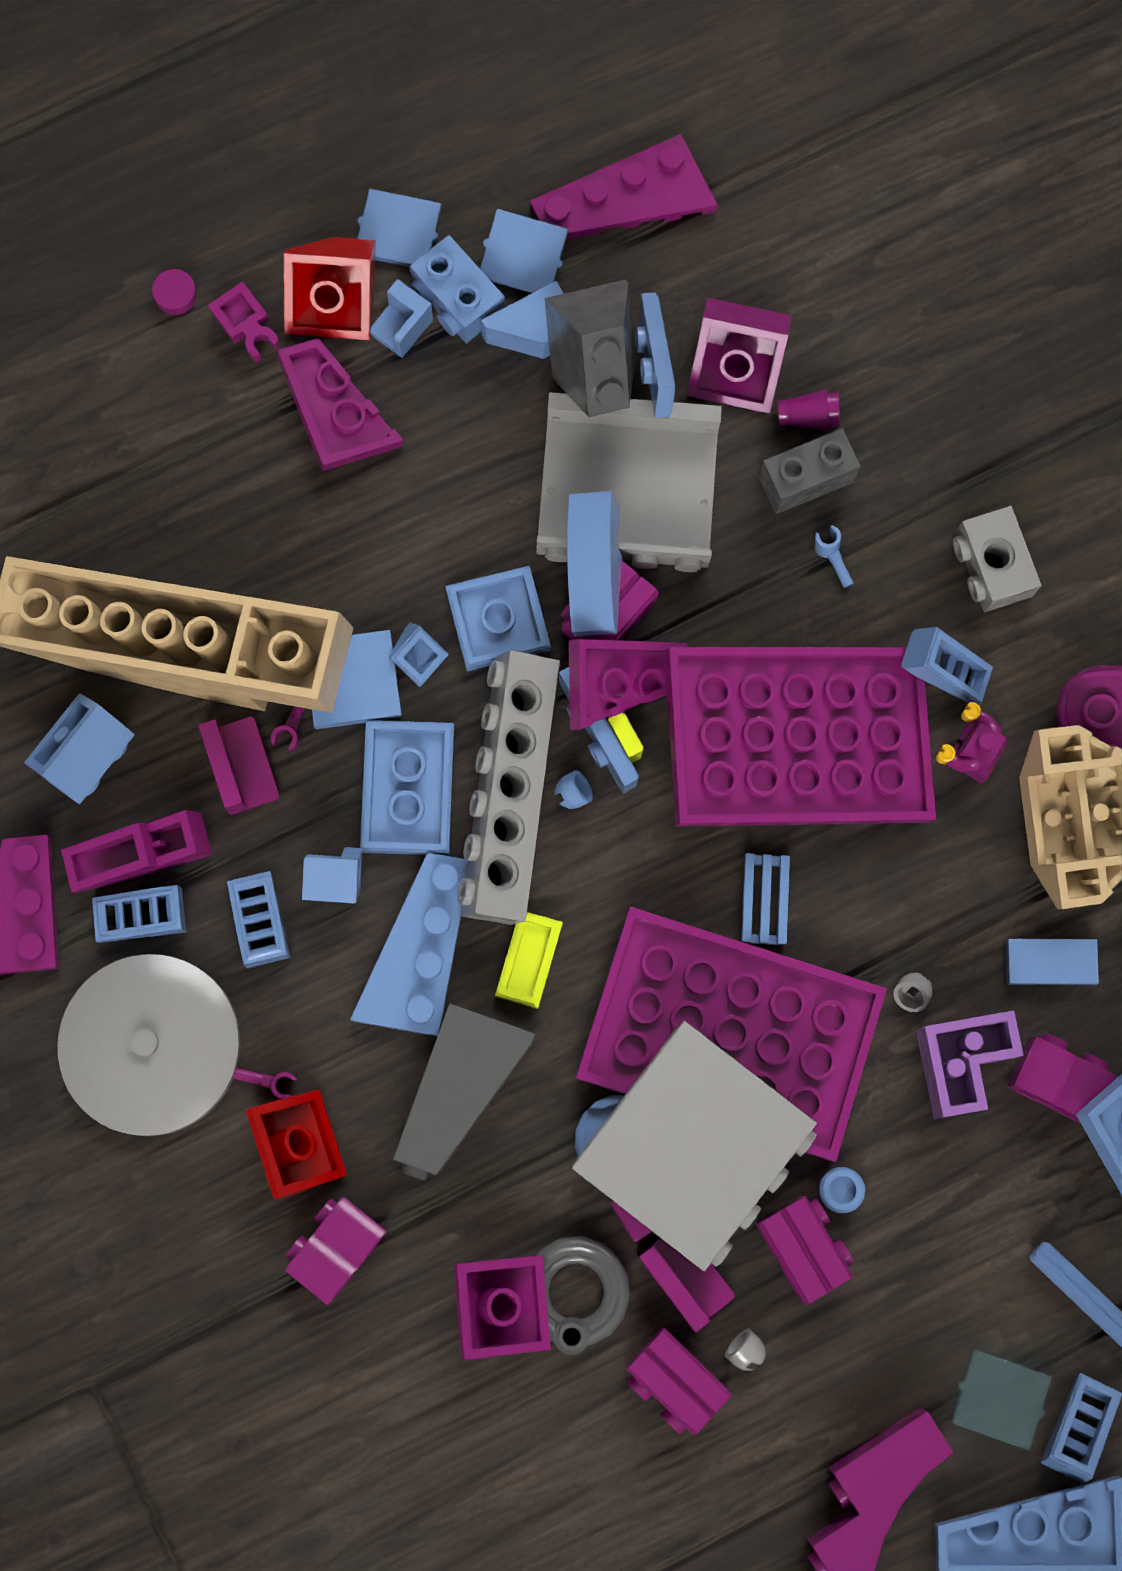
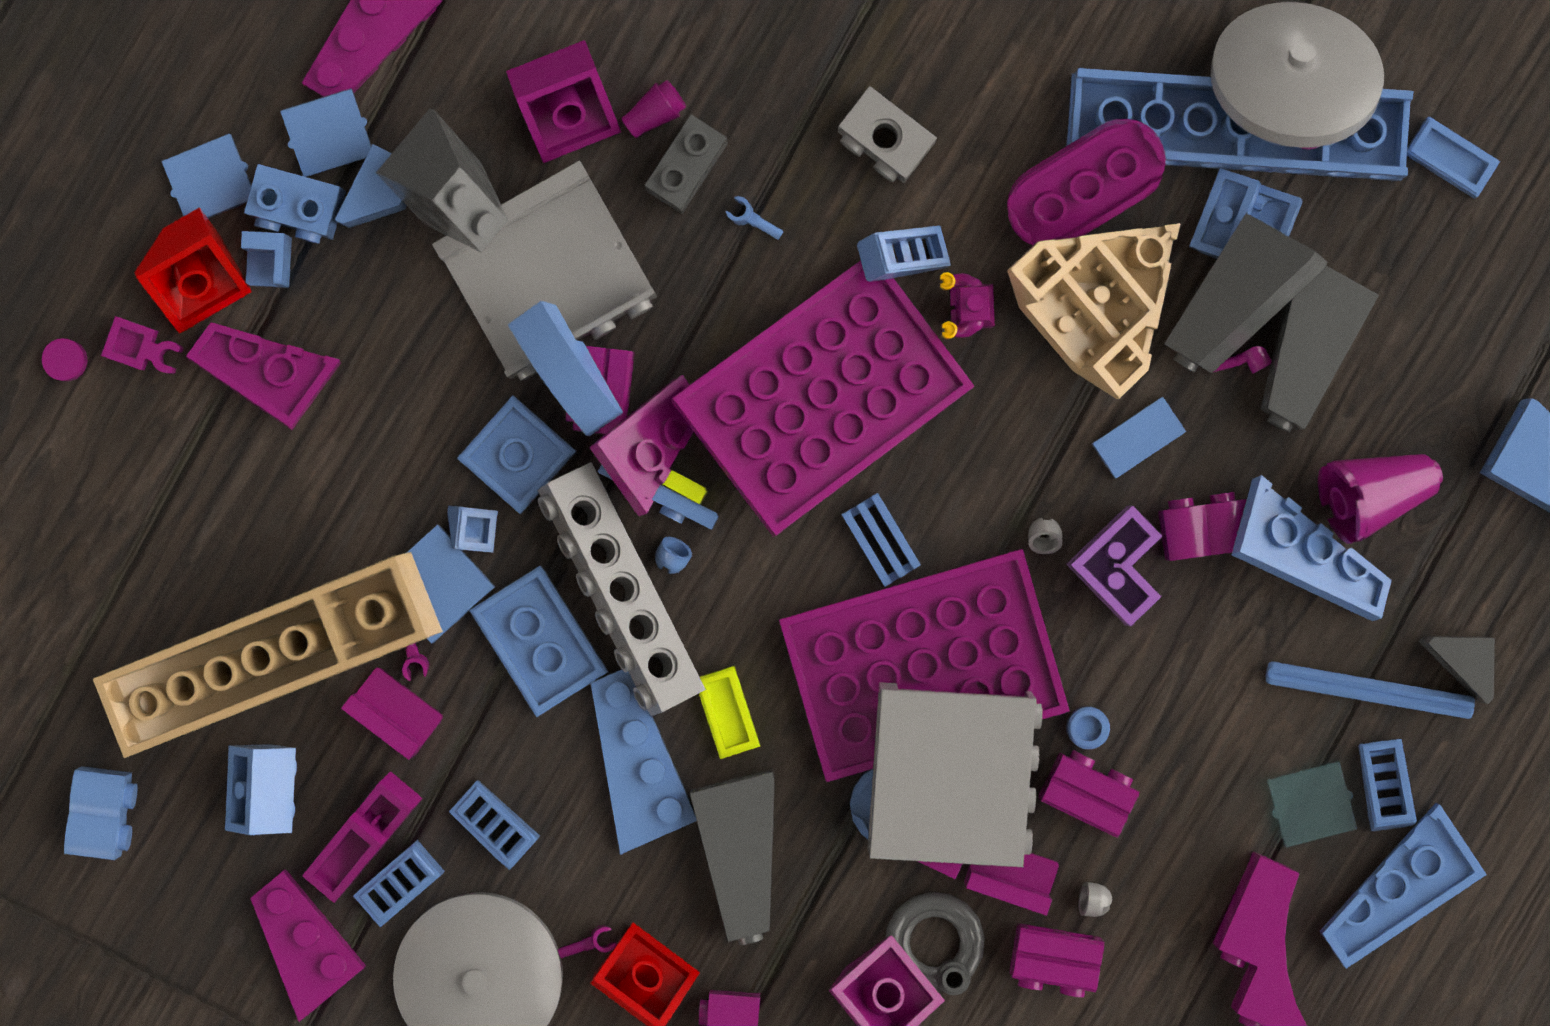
camera: 25 degrees left, 10 degrees up
medium blue panel [302,847,362,903] -> none
medium blue plate [635,293,675,418] -> none

